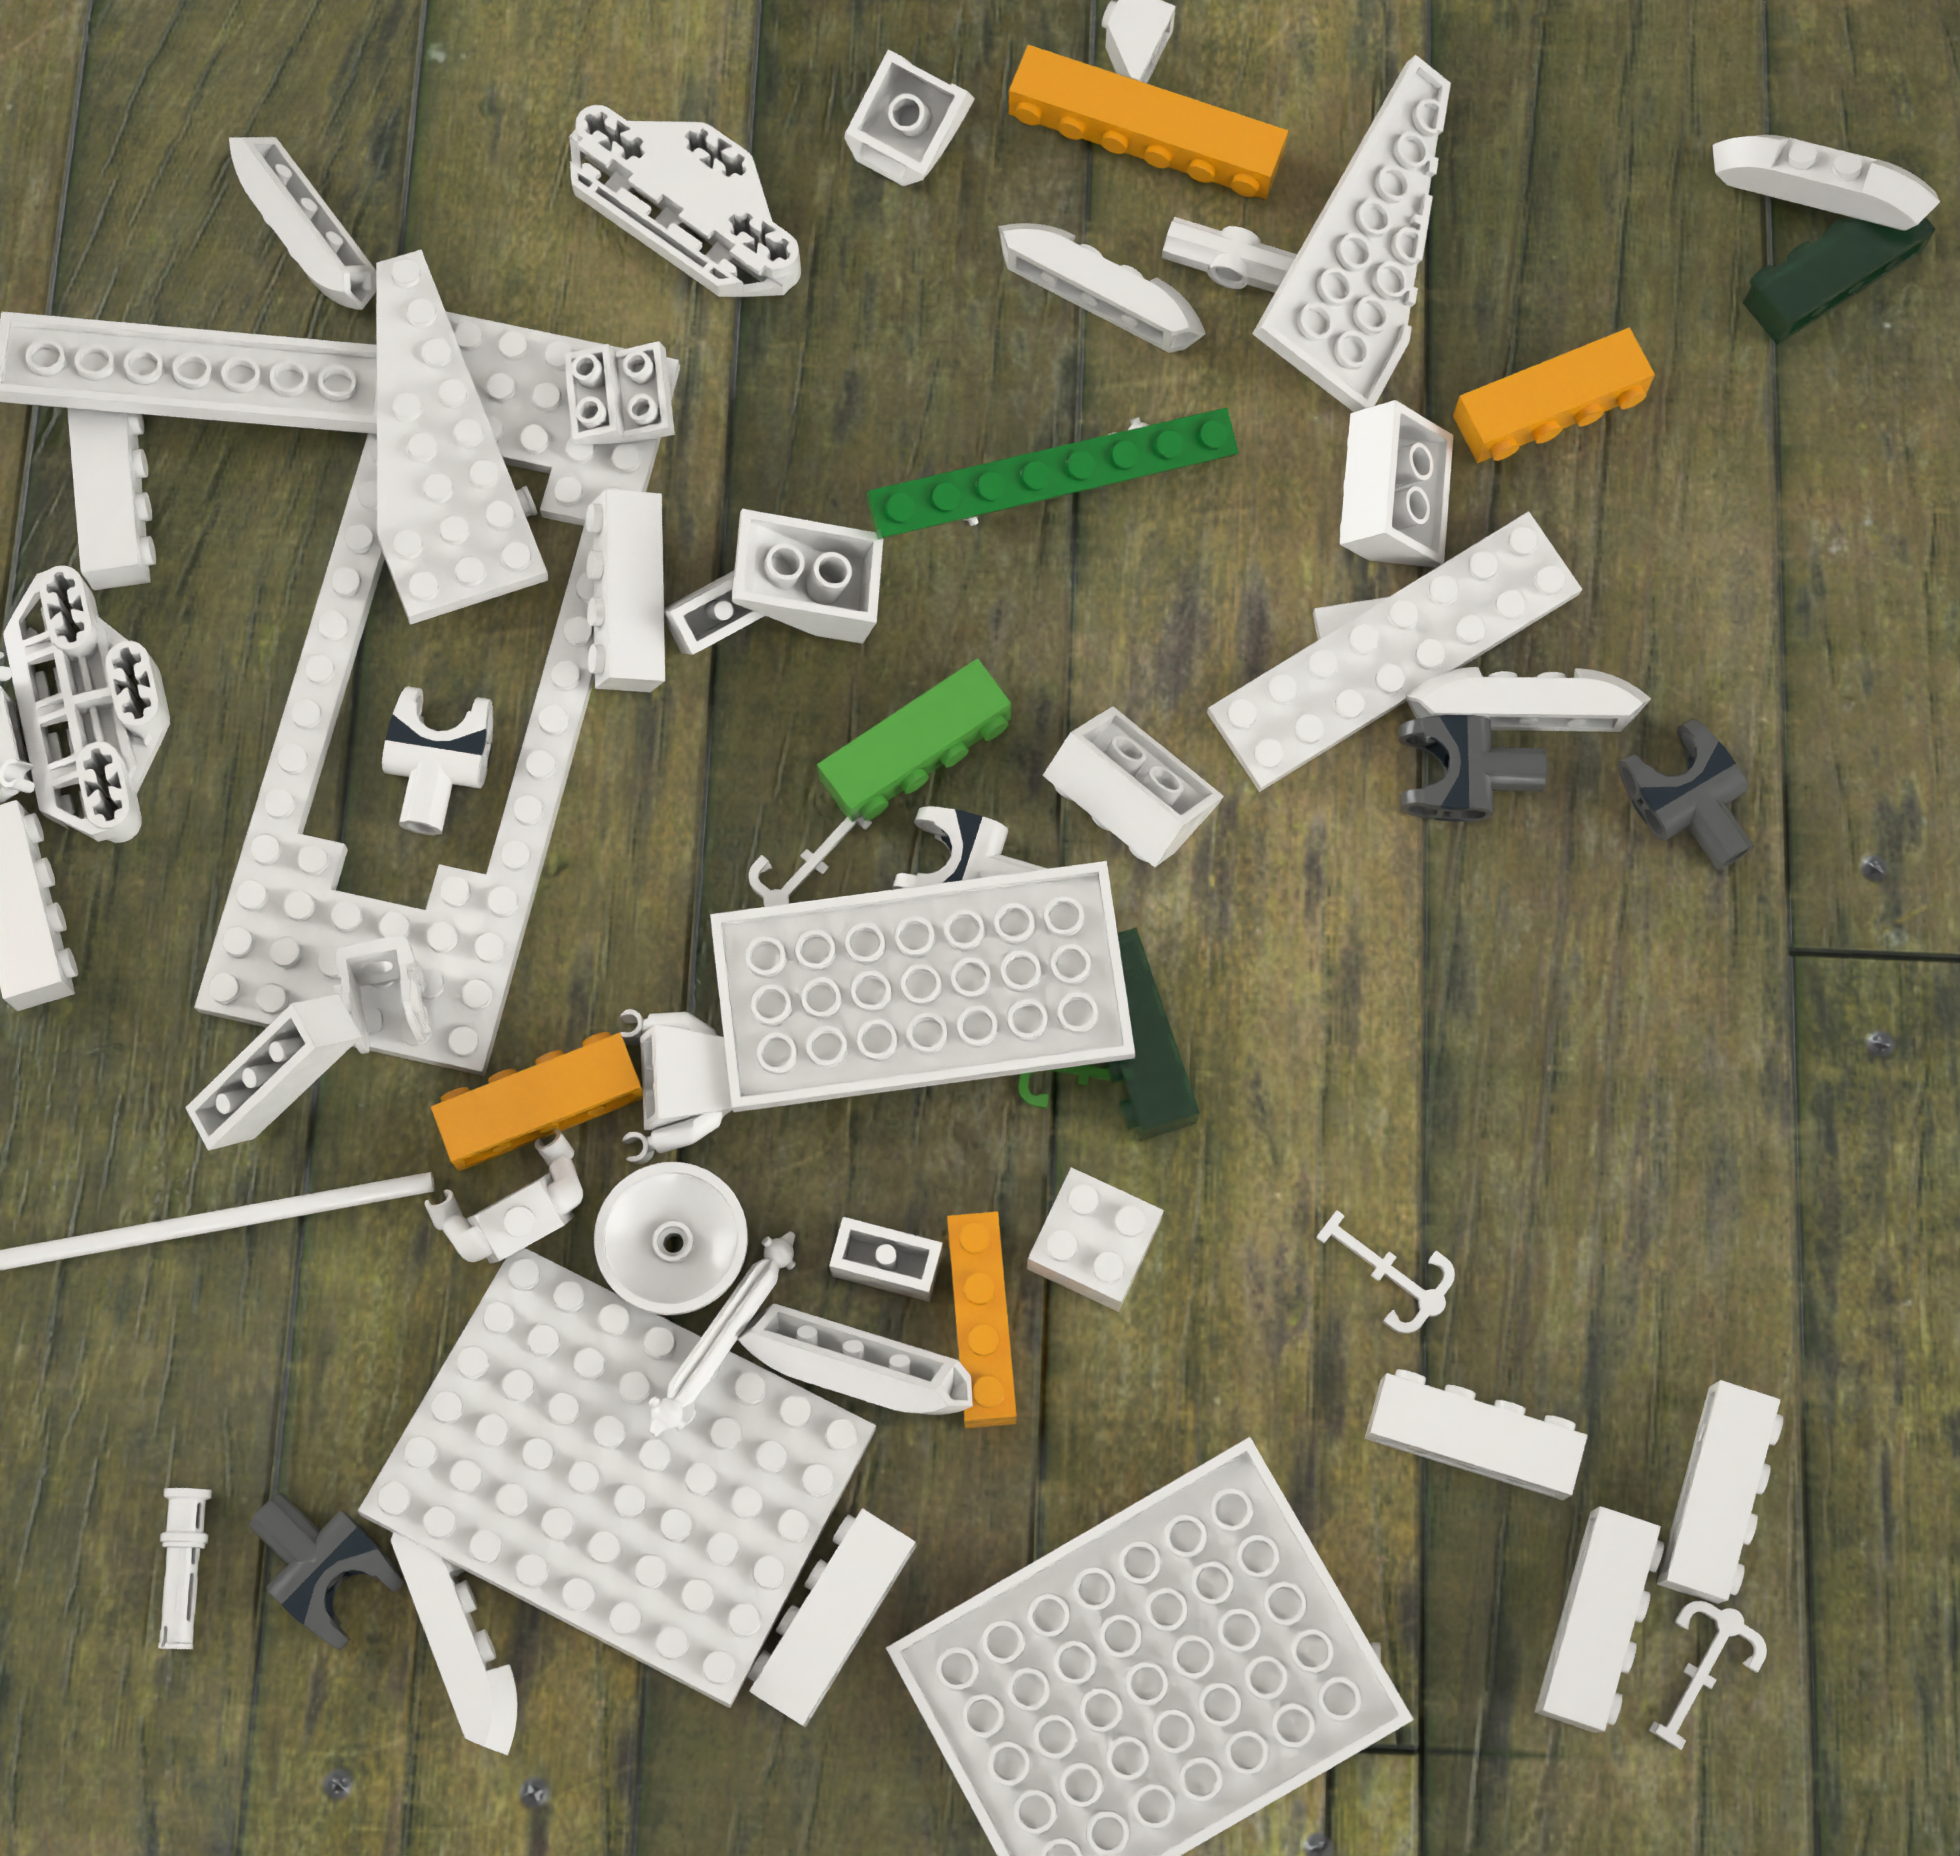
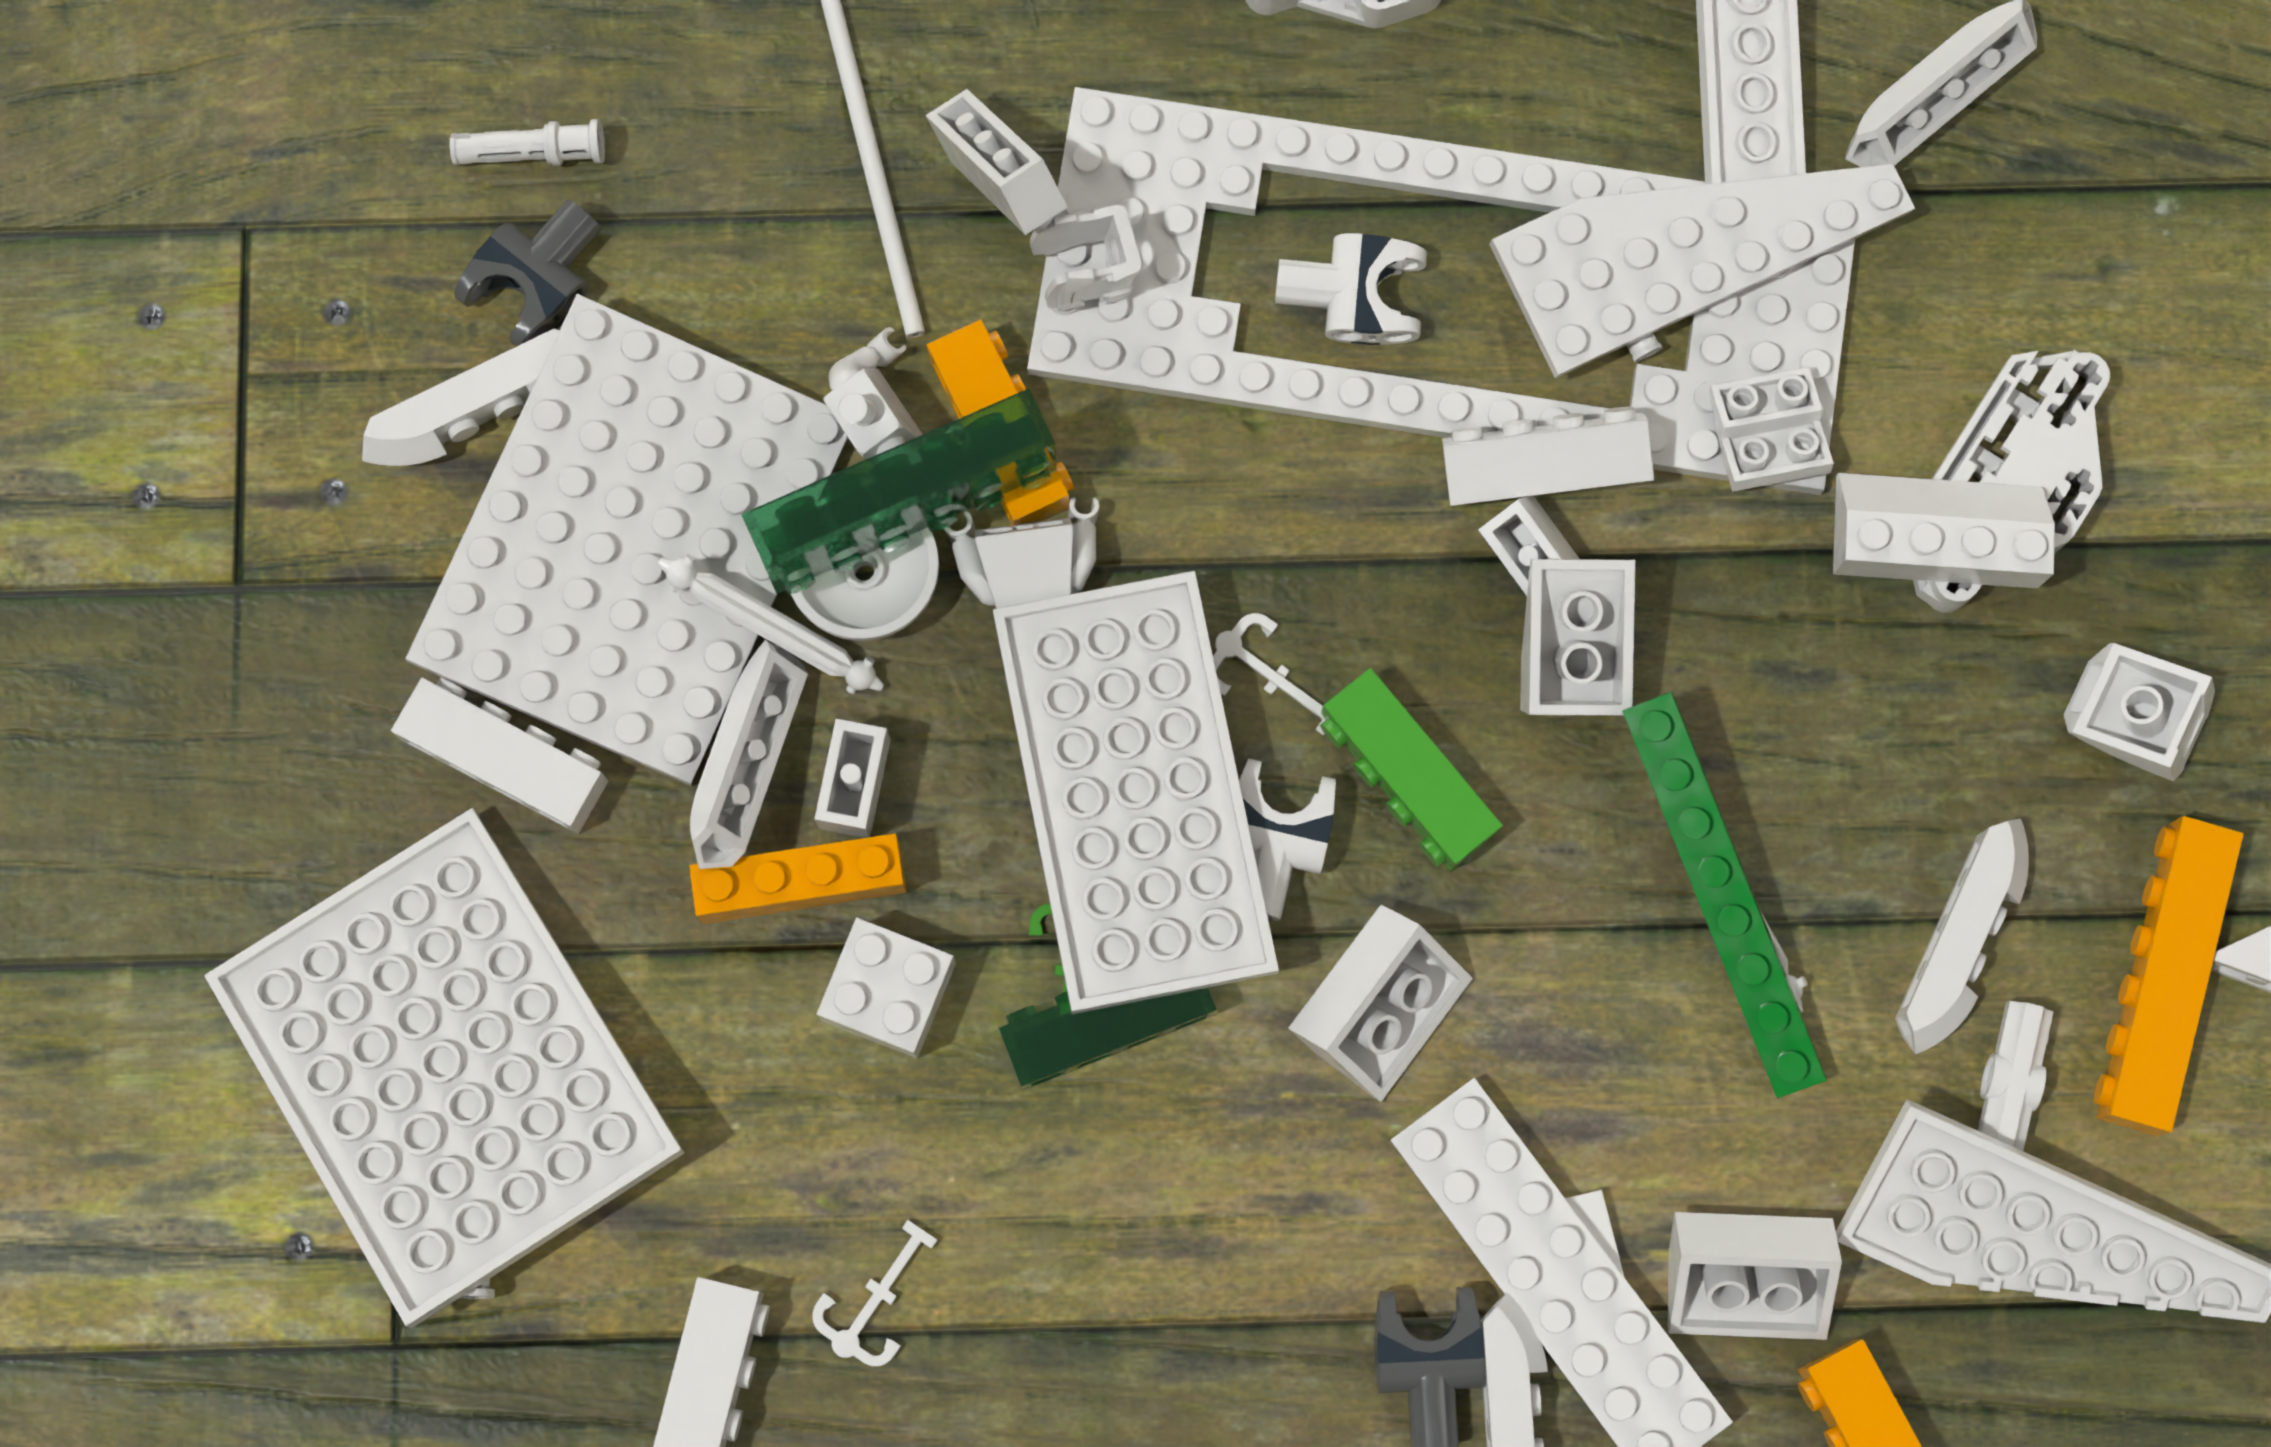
camera: 85 degrees right, 5 degrees up
none -> clear green brick [741,388,1057,594]
none -> white slope [1833,473,2055,588]

